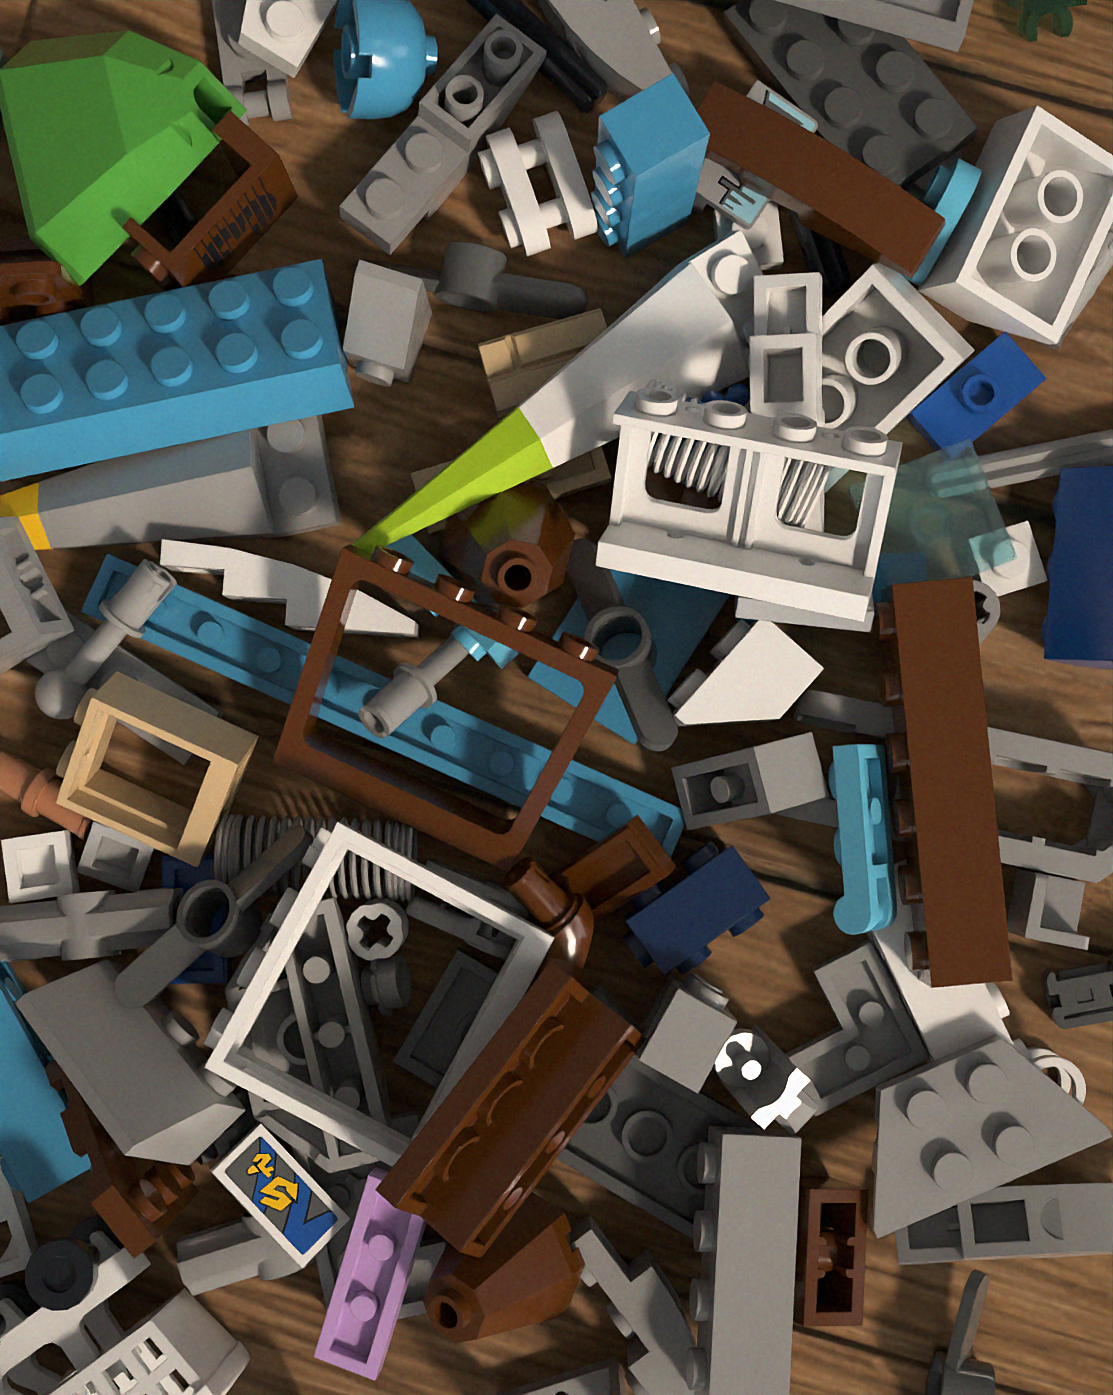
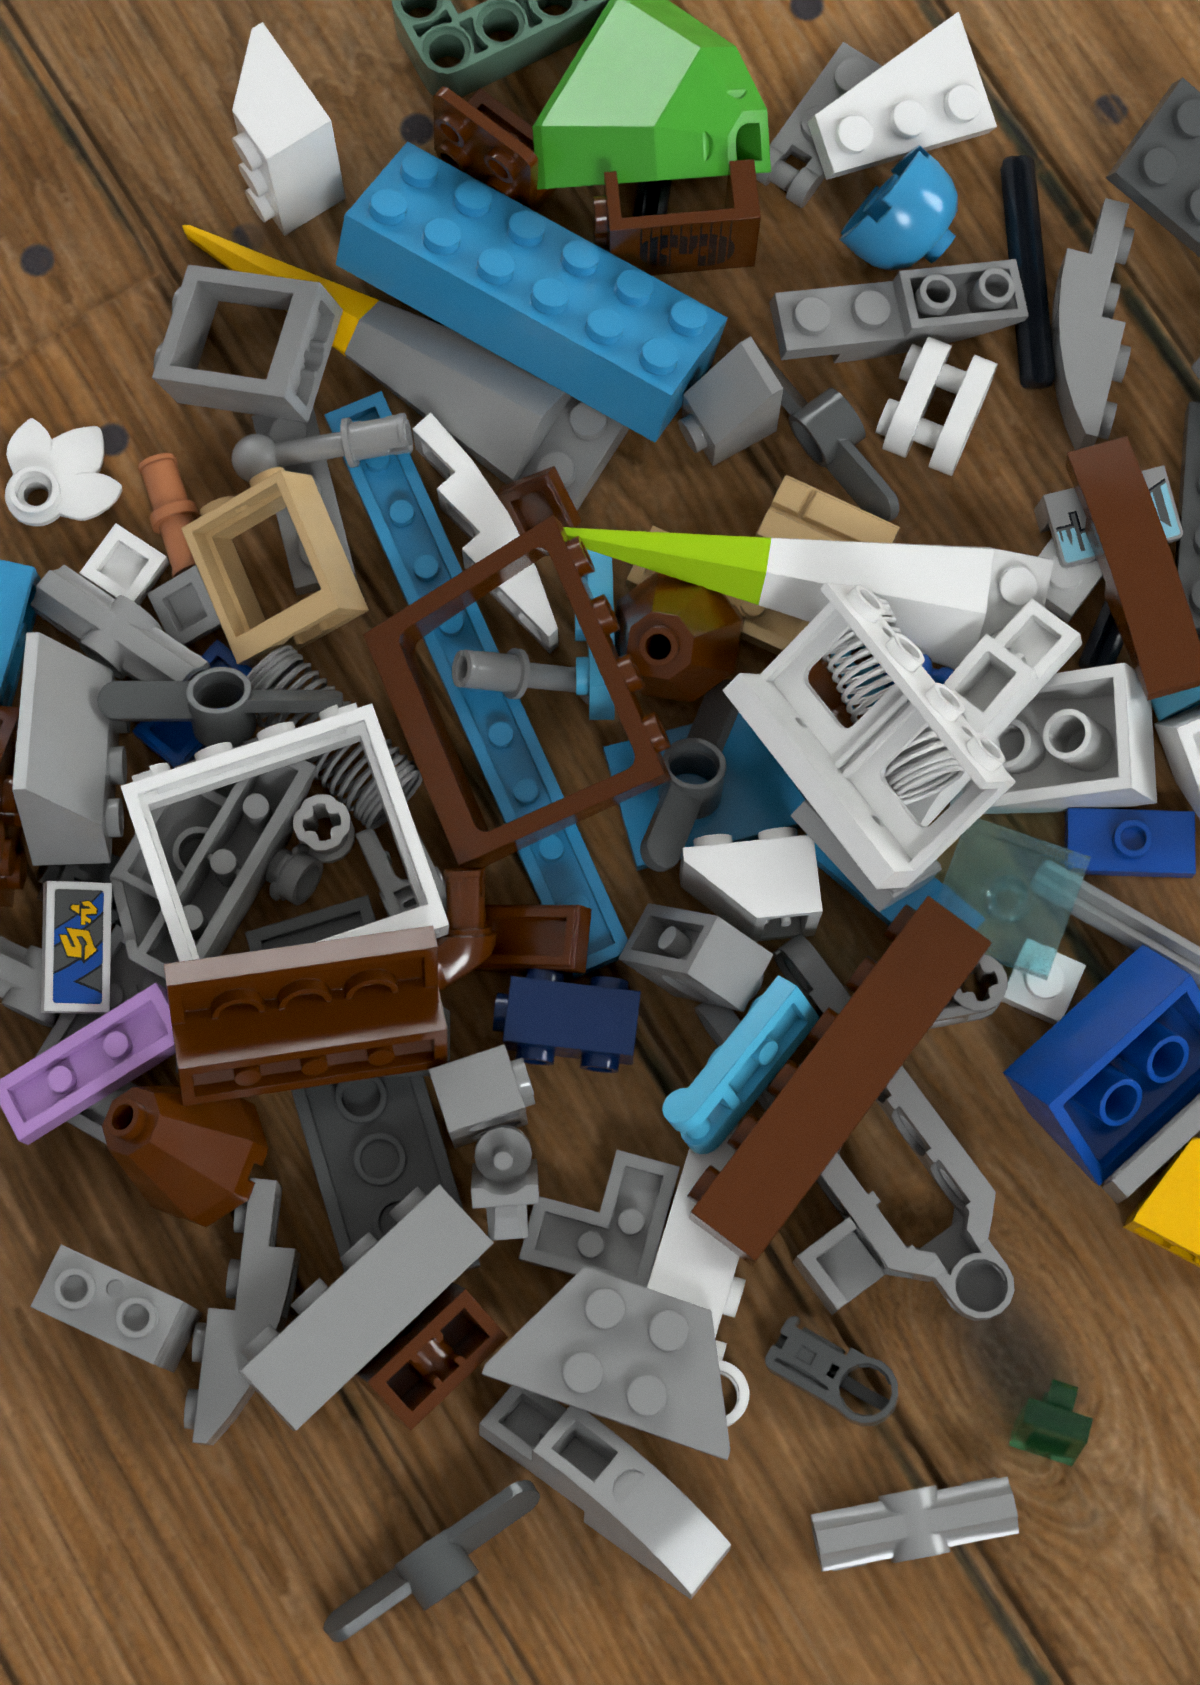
camera: 40 degrees right, 10 degrees down
dark azure brick [591,73,710,259] -> none
none -> reddish brown tile [495,466,582,535]

